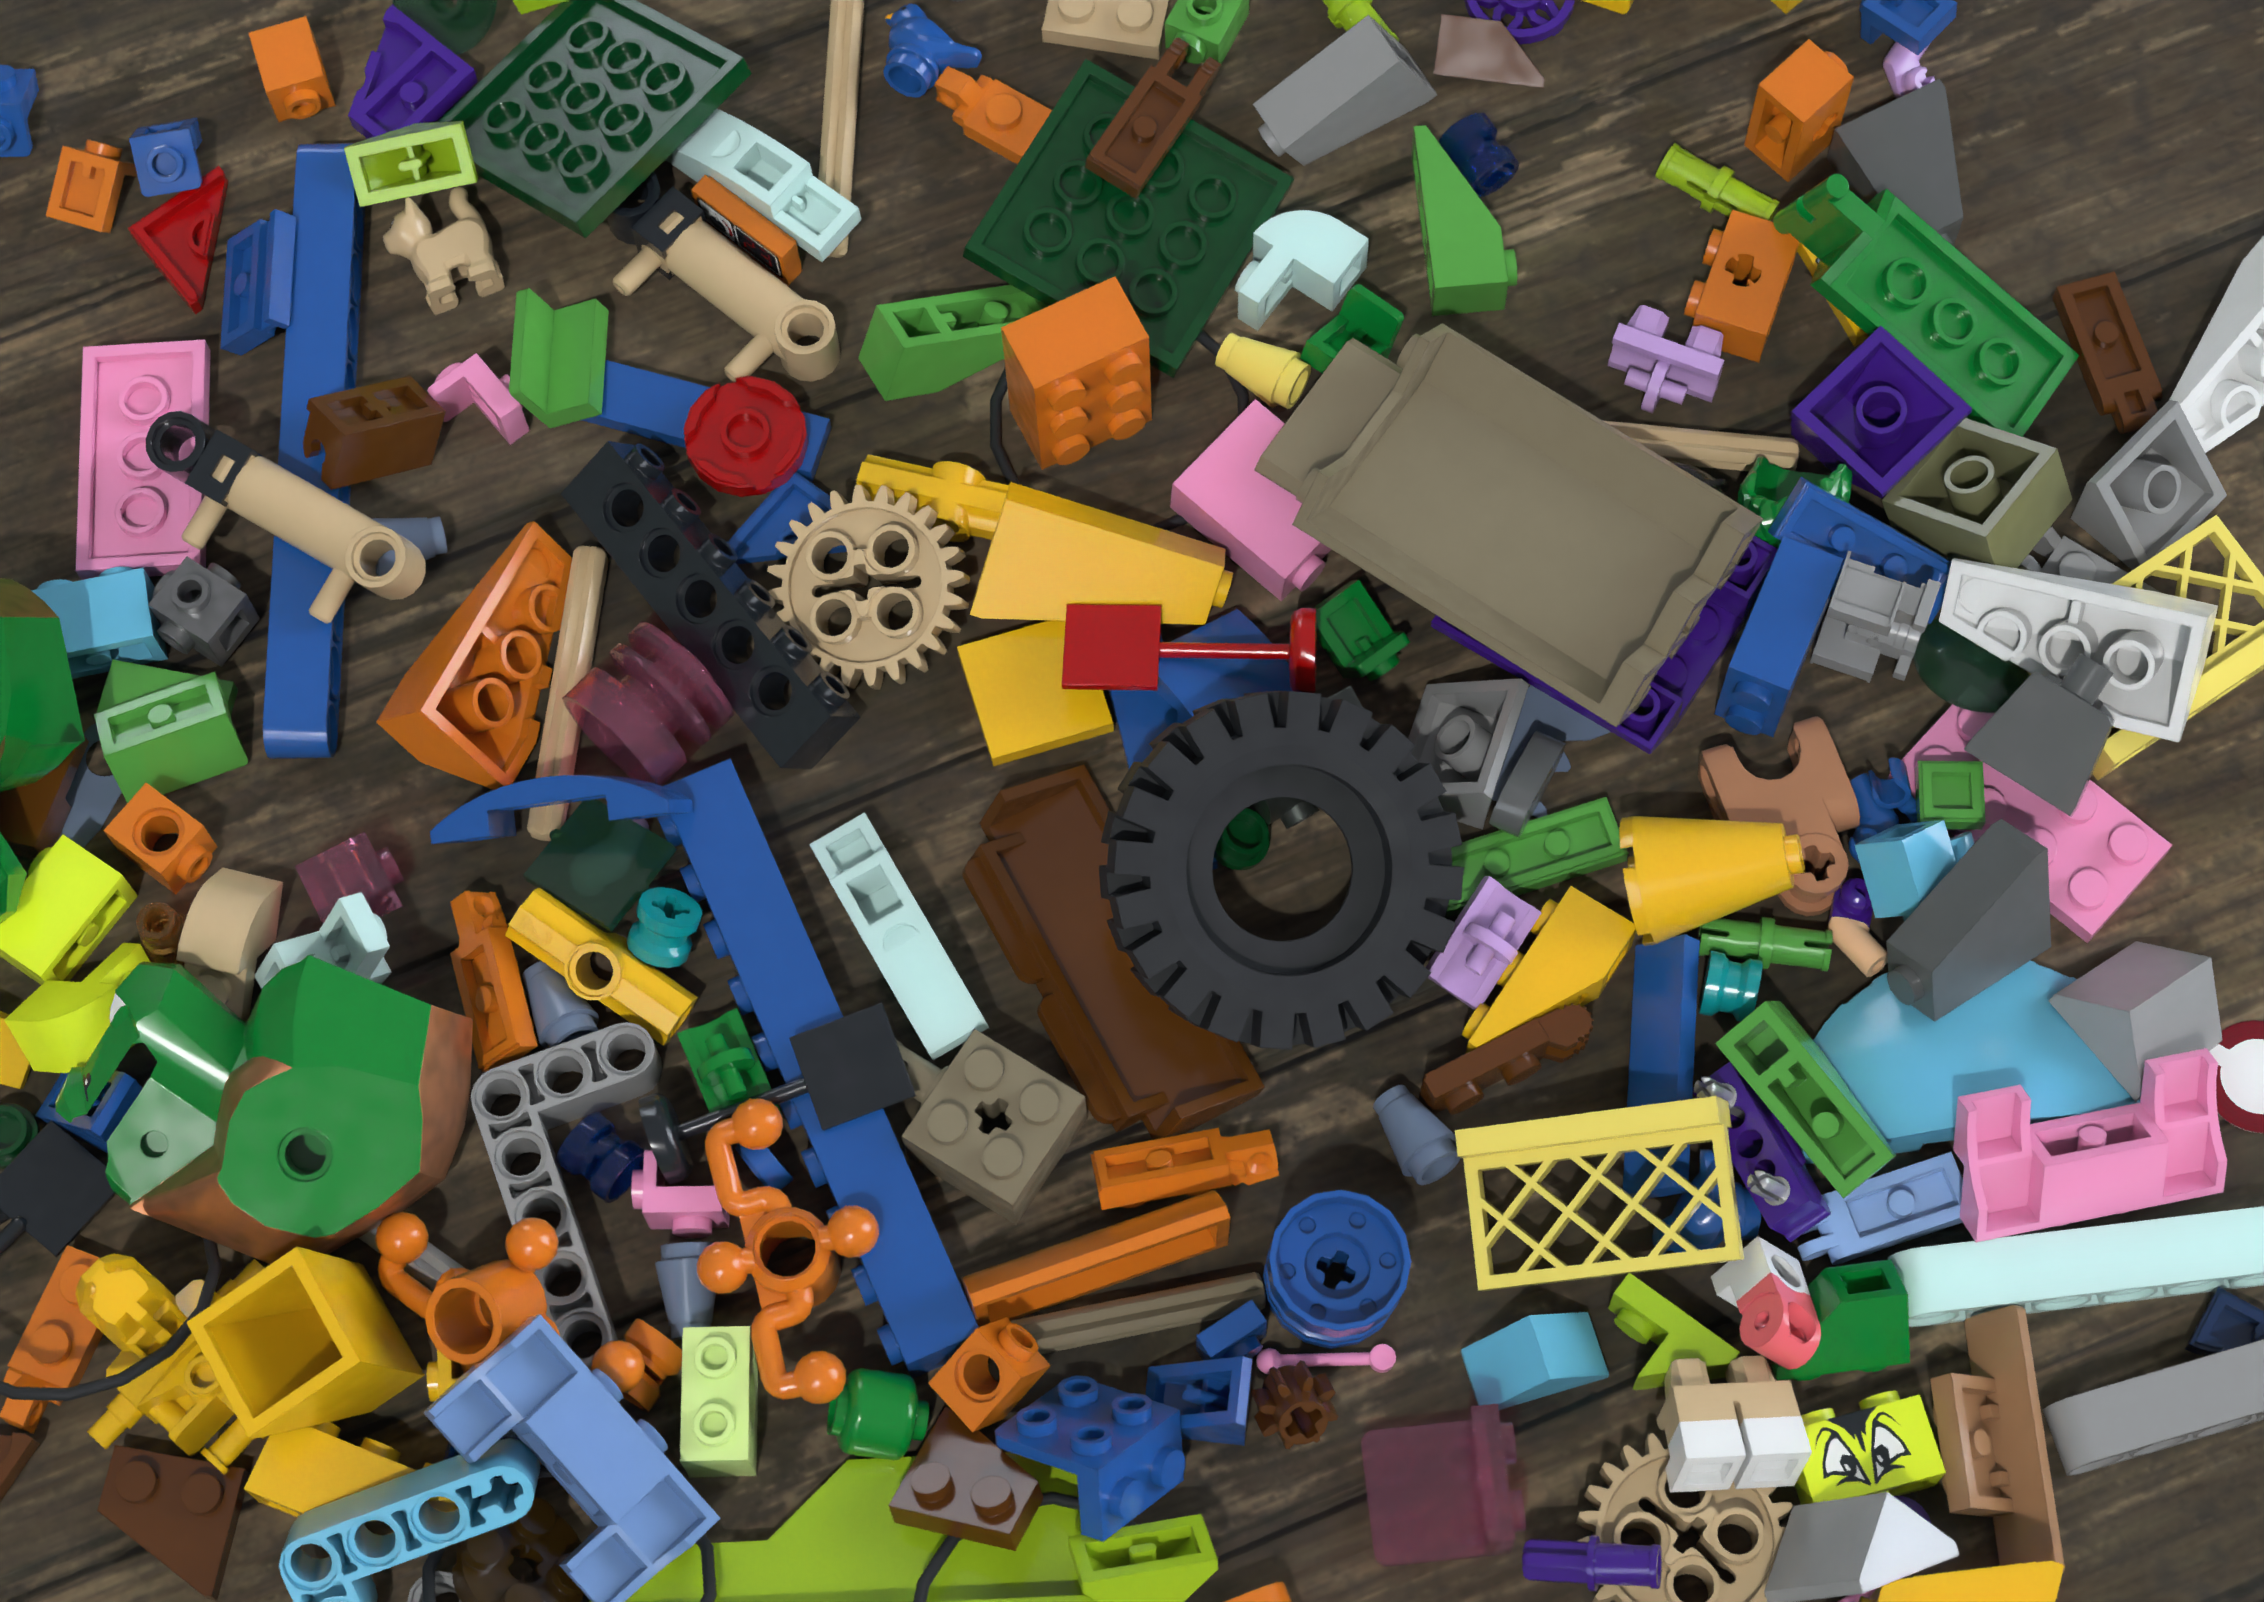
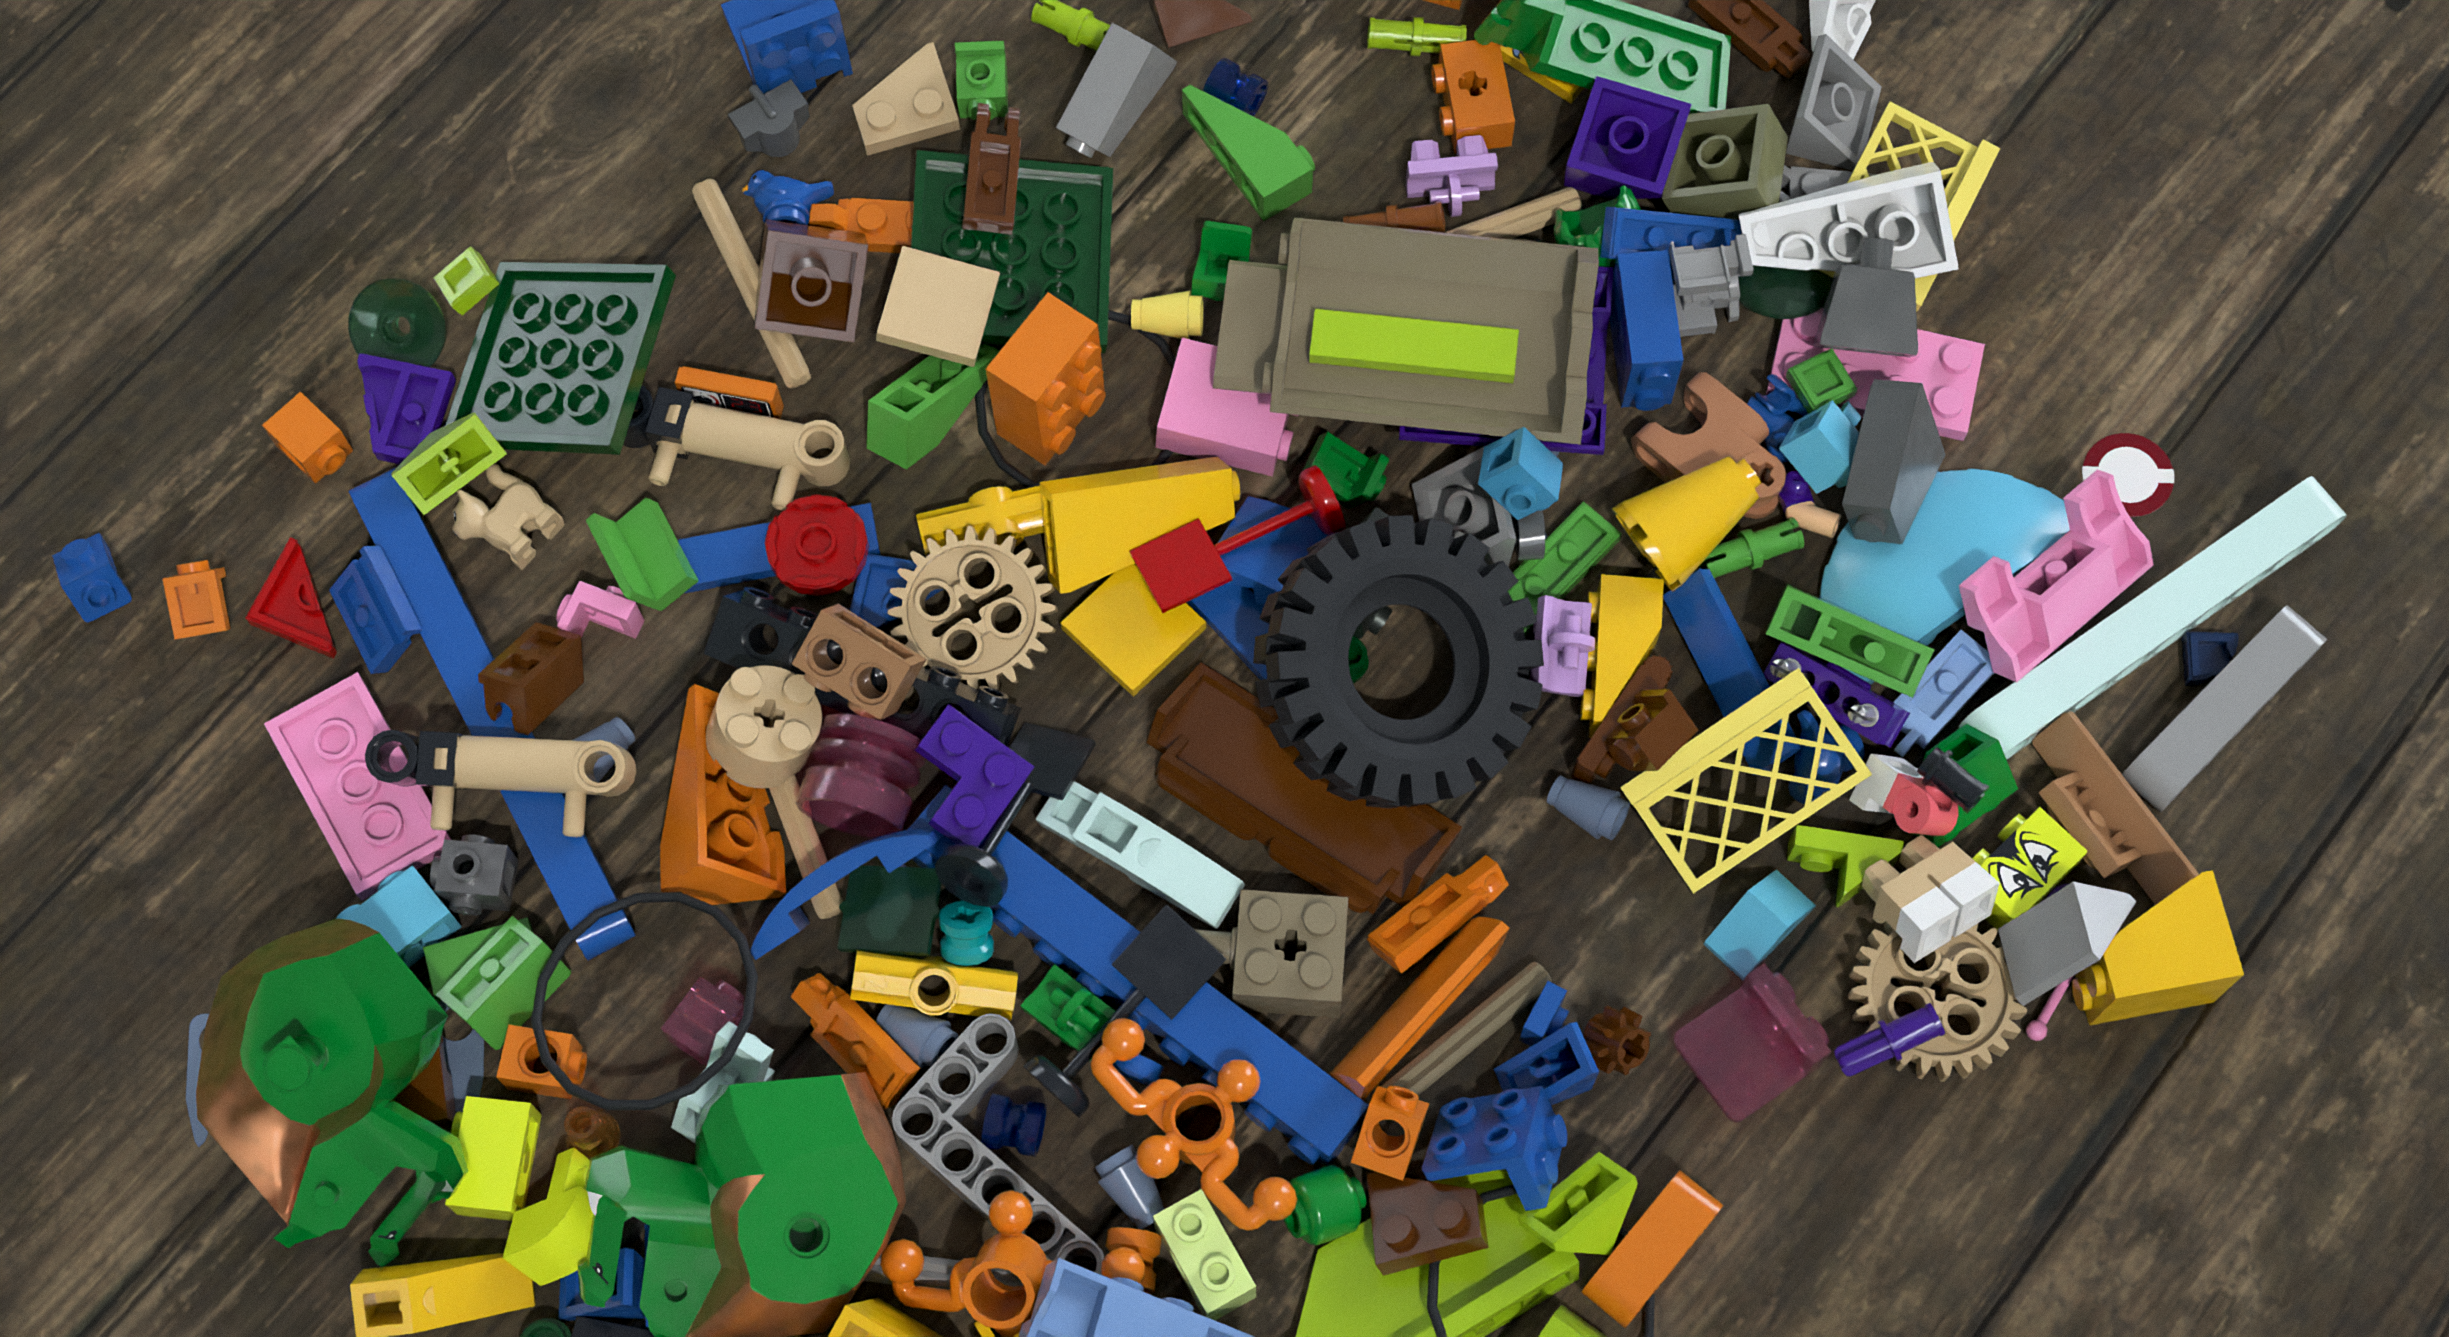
camera: 30 degrees left, 0 degrees up
blue bracket [129,118,203,197] -> none
tan brick [176,867,283,1022] -> none
bright pink bracket [631,1150,729,1238] -> none
light aqua slope [665,109,862,262] -> none
light aqua brick [1235,210,1369,331] -> none
bright pink hinge [1256,1344,1396,1374] -> none
blue wheel [1262,1190,1411,1349] -> none
teal wheel [1698,951,1763,1022] -> none
light grey slope [2049,941,2223,1102] -> none
none -> black piece [531,892,758,1110]
none -> tan brick [706,666,822,788]
none -> reddish brown slope [754,219,869,342]
none -> medium nougat brick [792,604,927,720]
none -> tan tile [876,246,1000,367]
none -> dark purple plate [915,704,1034,847]
none -> black piece [935,722,1096,907]
none -> lime tile [1309,309,1519,383]
none -> dark orange pin [1343,201,1446,233]
none -> dark azure brick [1478,427,1563,520]
none -> reddish brown brick [1605,689,1698,771]
none -> black pin [1917,747,1989,814]

